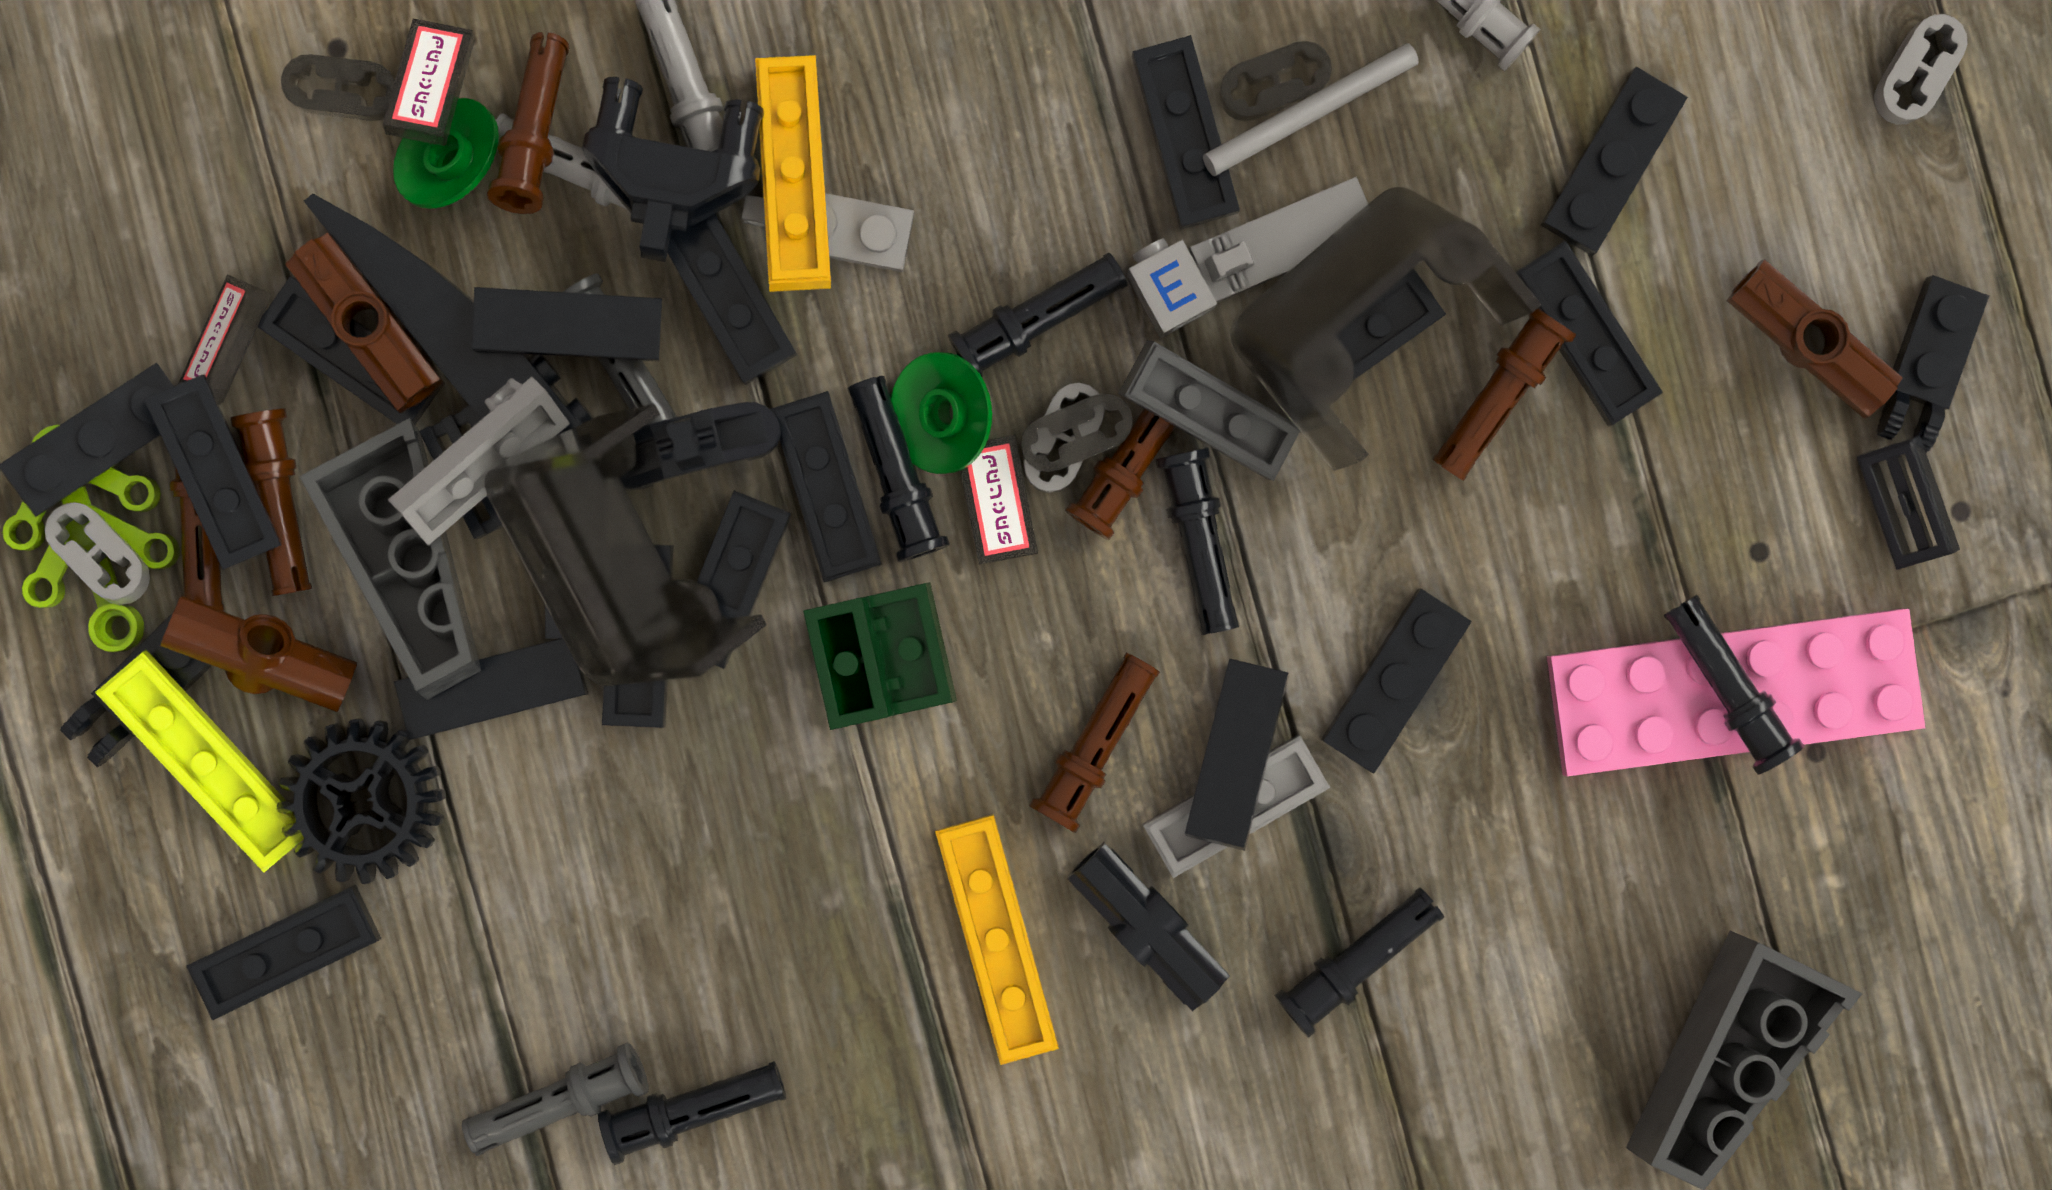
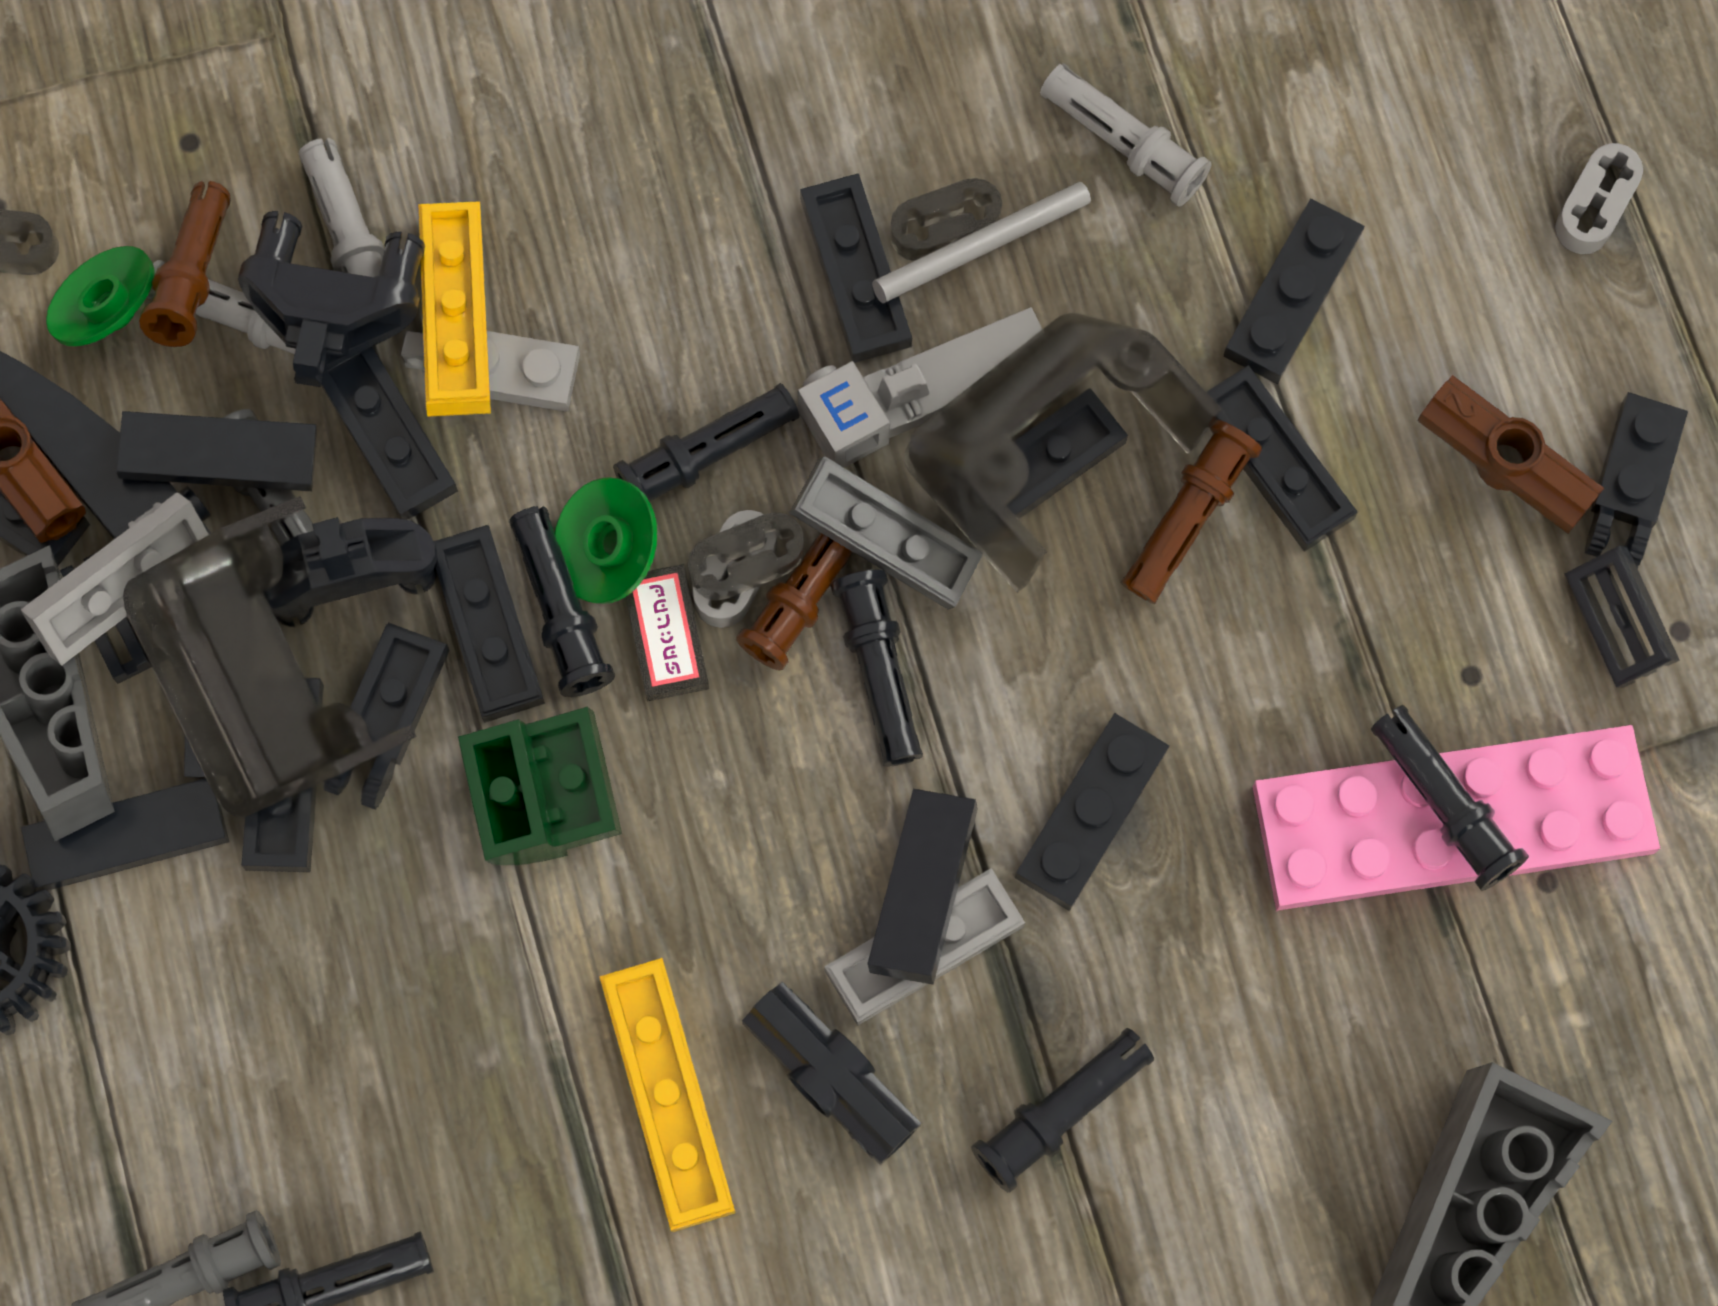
camera: 10 degrees left, 15 degrees down
tile [382,18,475,146] -> none
reddish brown pin [1029,653,1160,833] -> none

